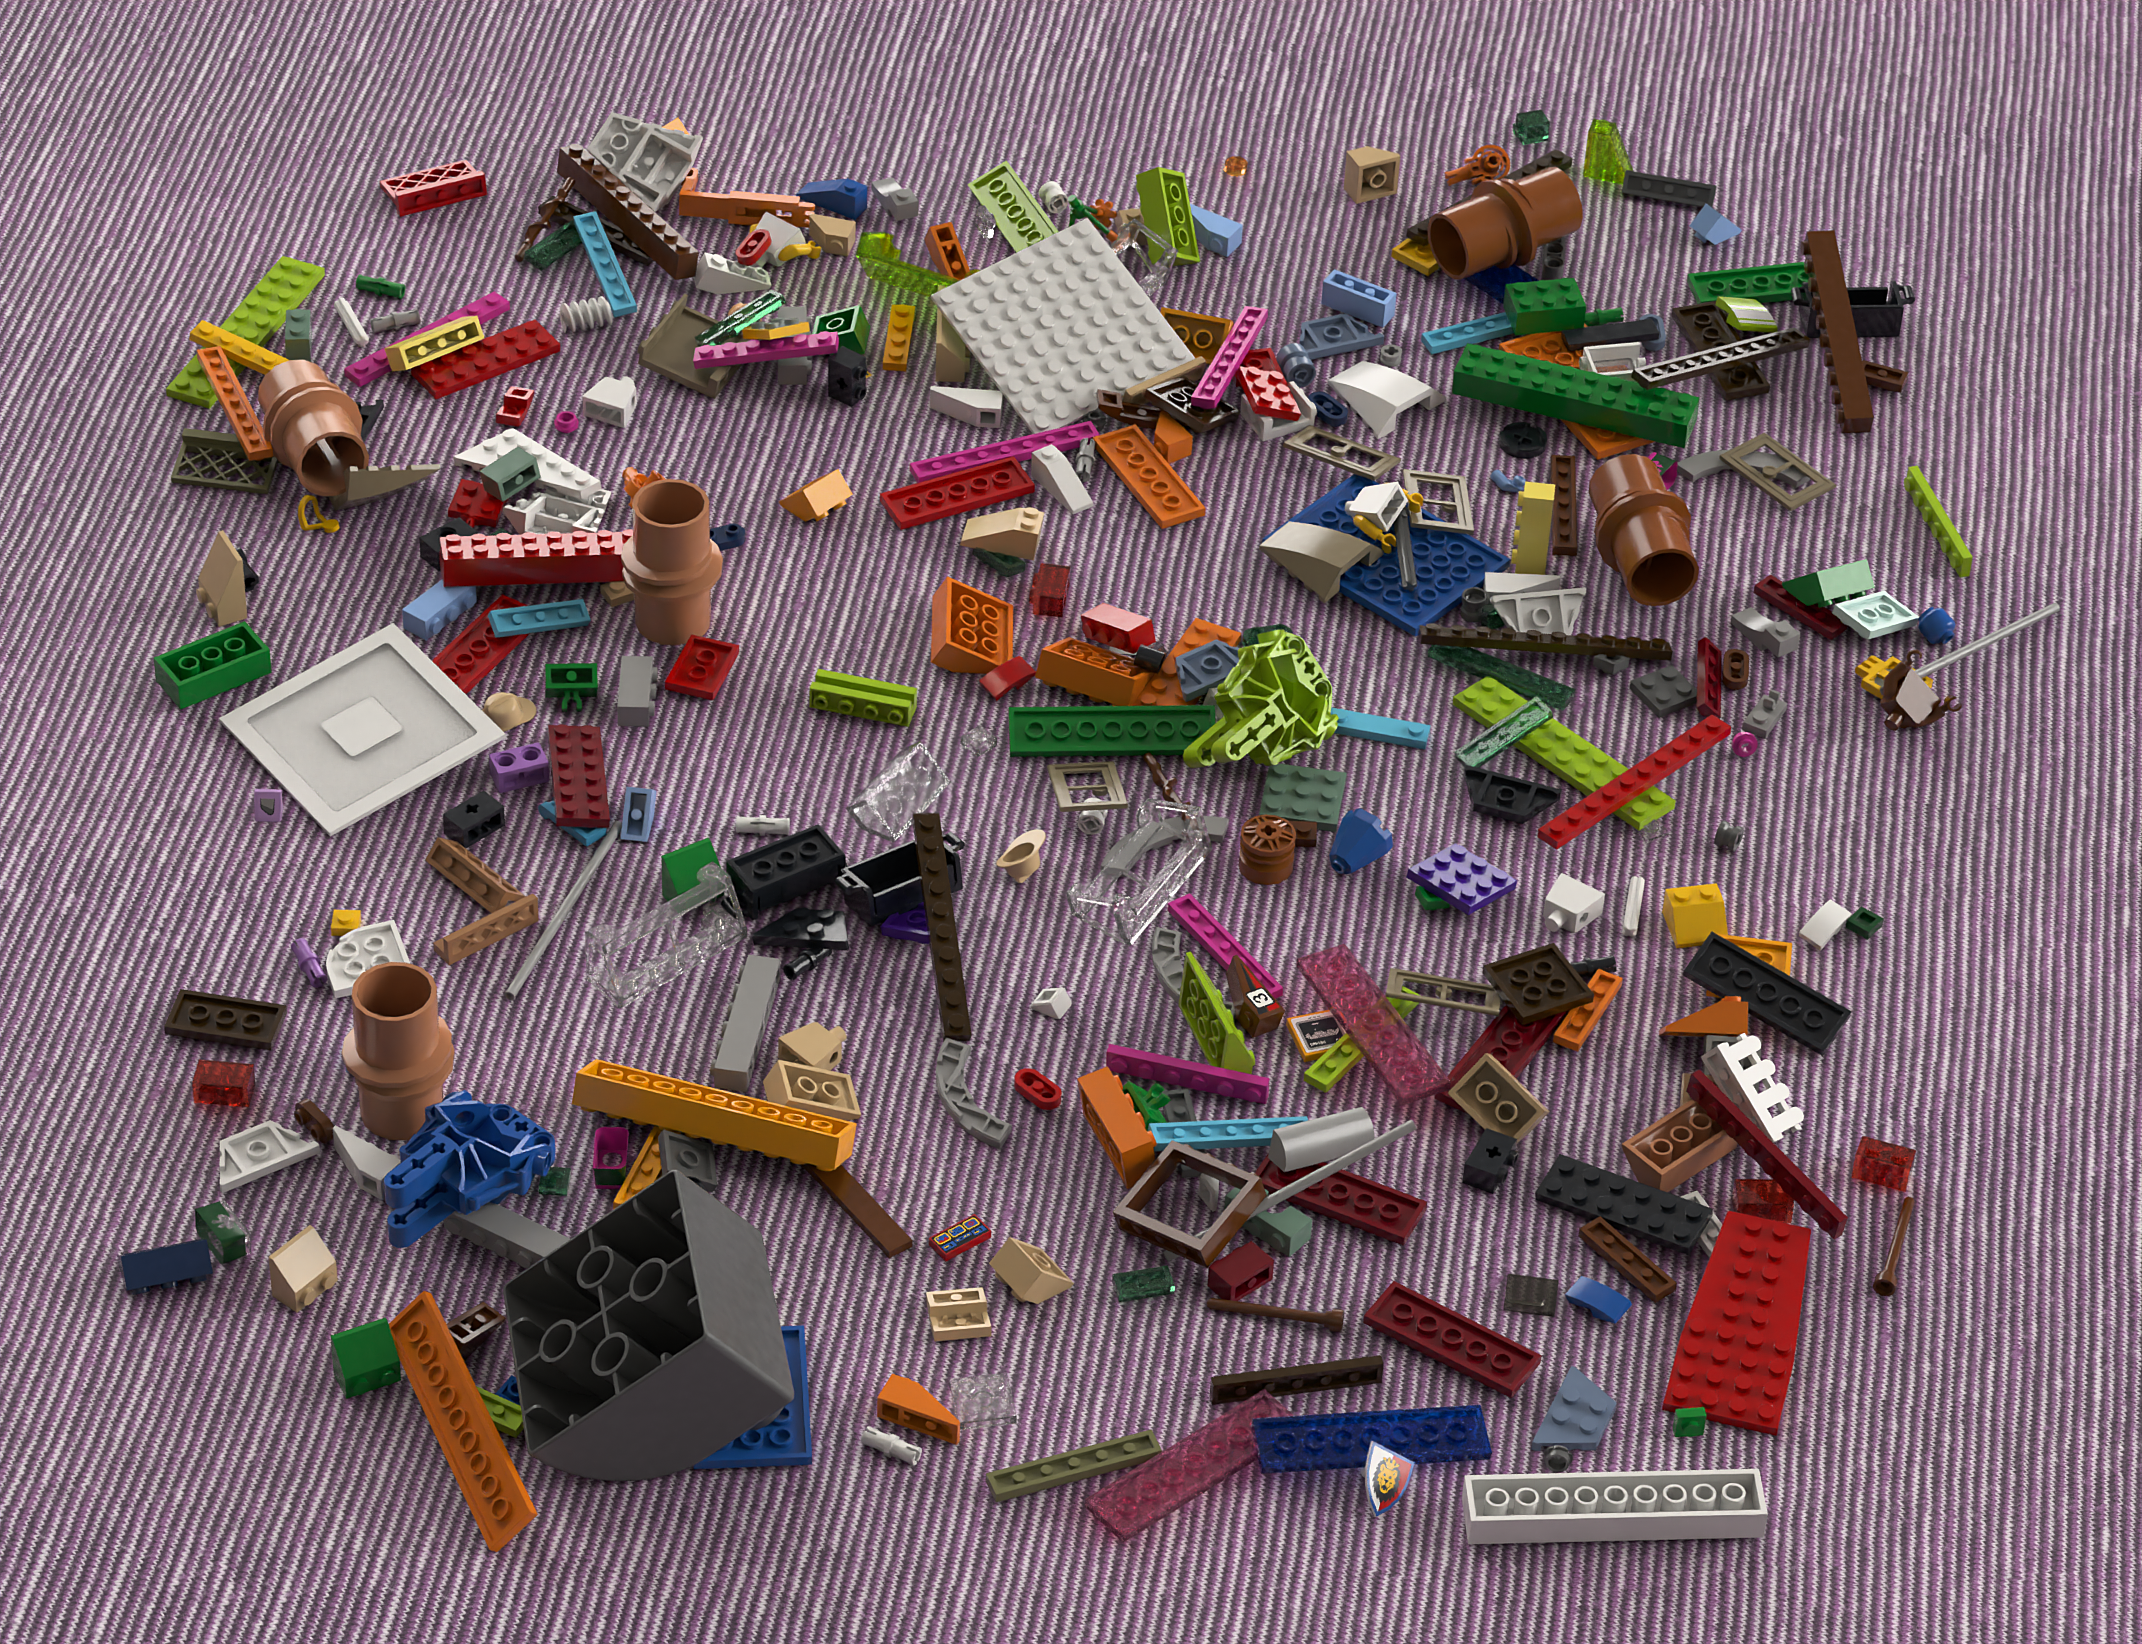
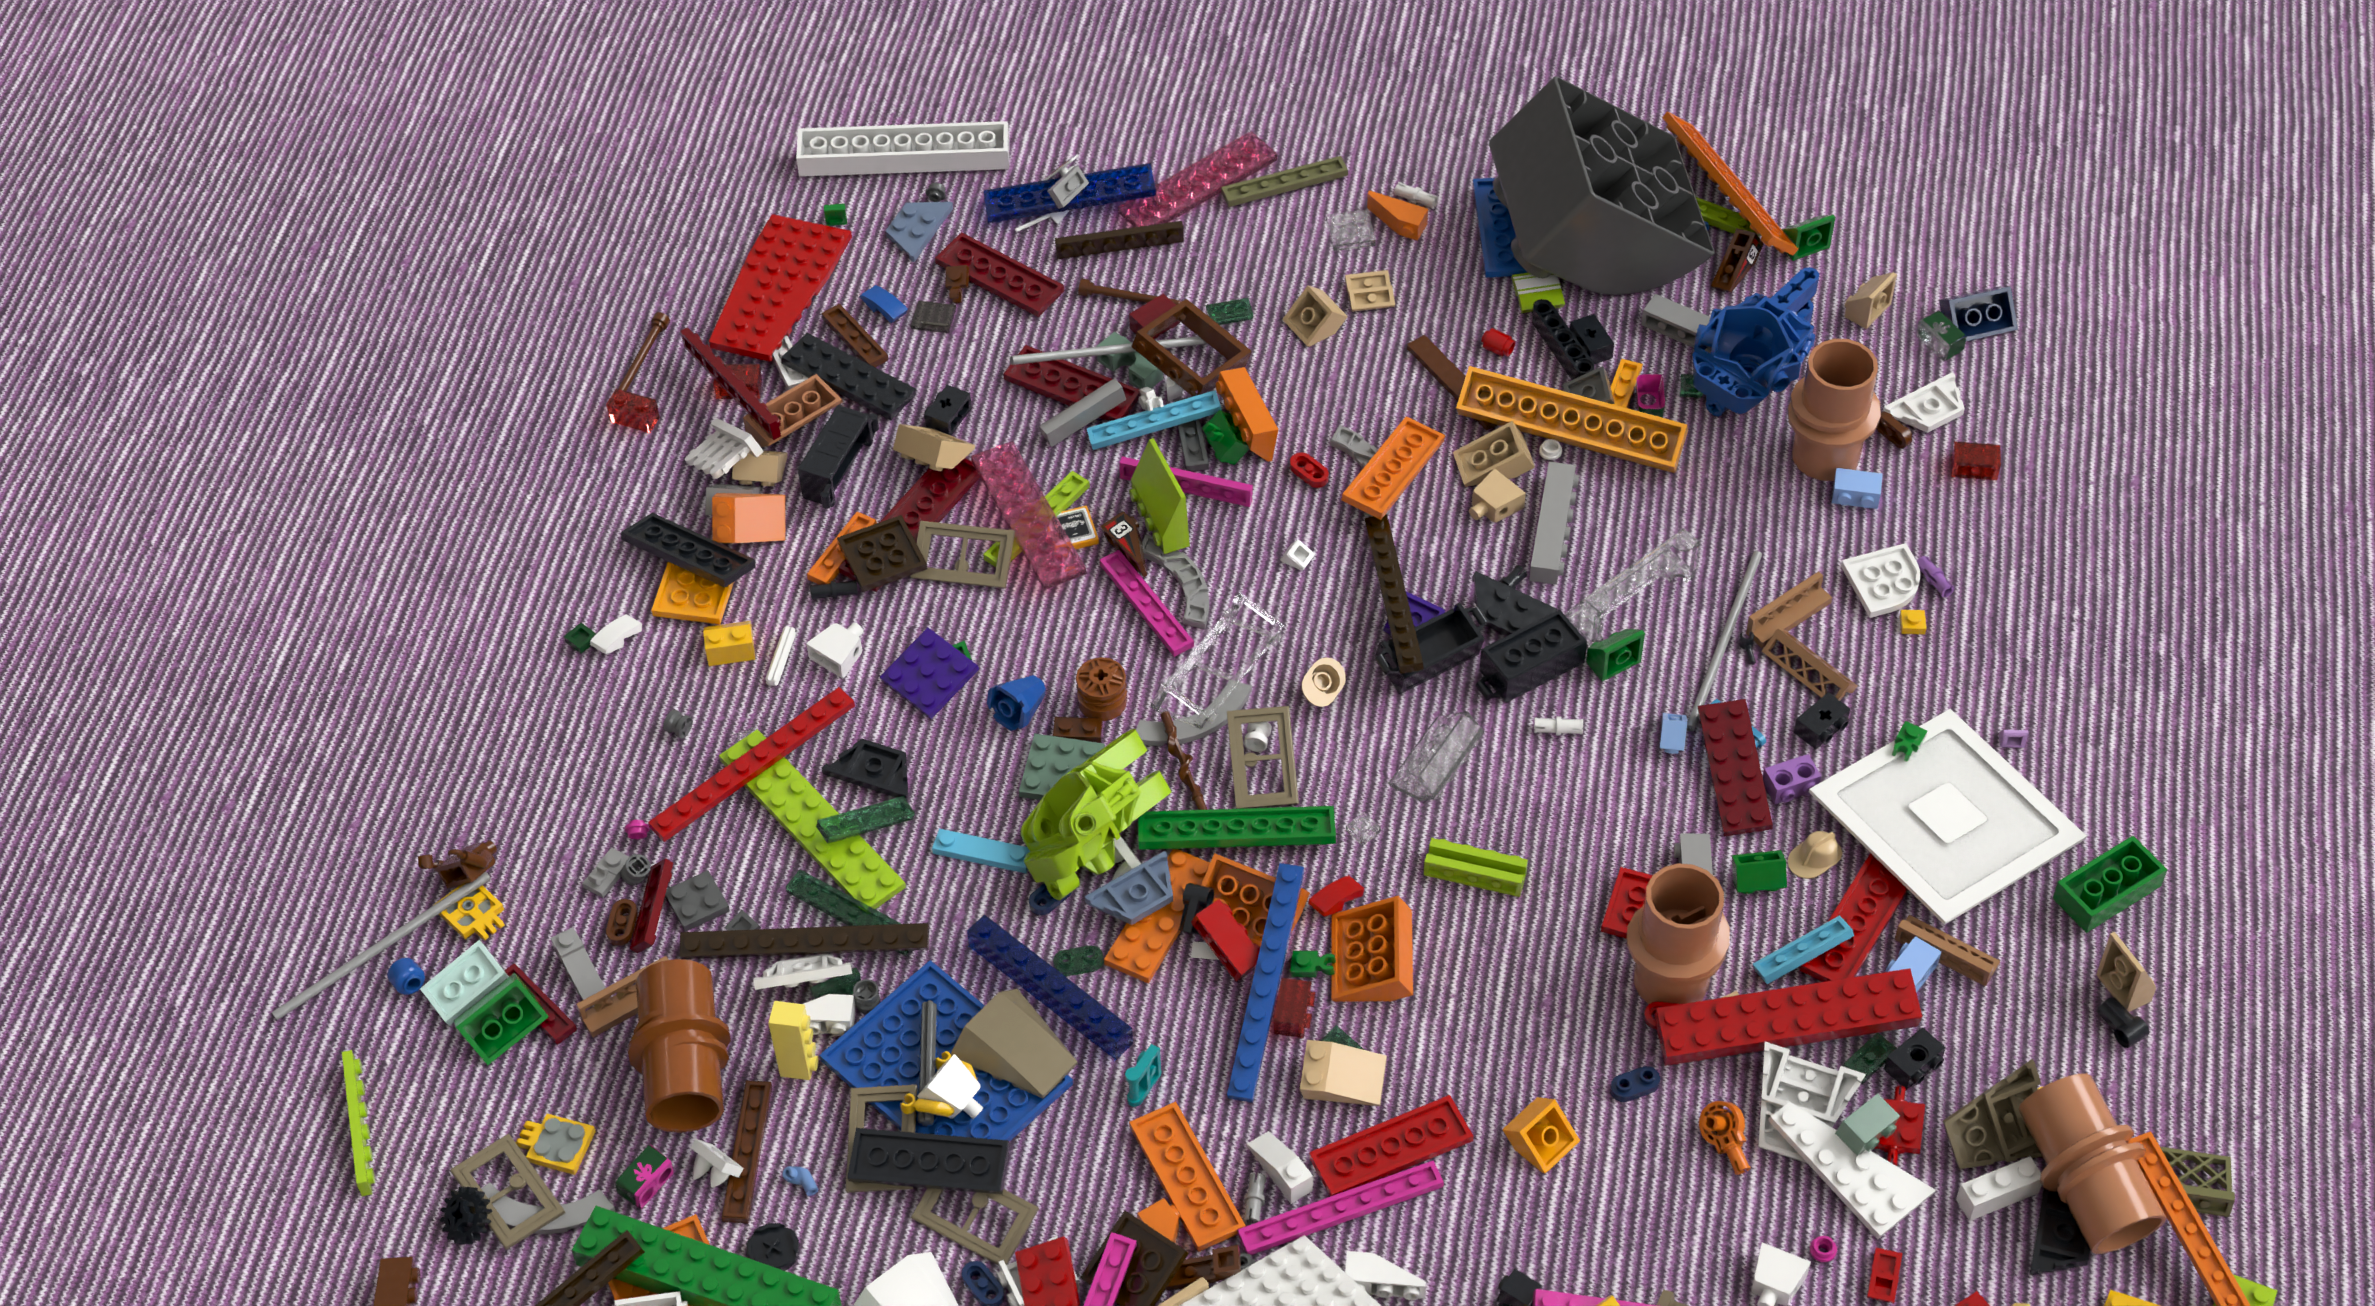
camera: 175 degrees left, 10 degrees up
dark brown plate [164,989,287,1051] -> none
tile [929,1214,991,1262] -> none
none -> black gear [440,1187,492,1245]
none -> piece [515,1113,596,1175]
none -> medium nougat fence [576,956,669,1038]
none -> dark grey wheel [621,854,650,886]
none -> white tile [691,1139,744,1188]
none -> black container [798,405,879,509]
none -> black plate [847,1128,1010,1195]
none -> reddish brown plate [945,265,969,304]
none -> clear blue brick [967,915,1133,1060]
none -> light grey plate [1048,166,1089,208]
none -> teal plate [1125,1044,1161,1107]
none -> white plate [1139,387,1164,411]
none -> blue plate [1227,863,1305,1103]
none -> green plate [1290,950,1336,978]
none -> orange plate [1341,416,1445,520]
none -> red brick [1481,328,1516,357]
none -> black hand [1739,632,1756,665]
none -> green plate [1892,721,1928,762]
none -> medium nougat fence [1895,915,2000,986]
none -> white brick [1956,1156,2042,1221]

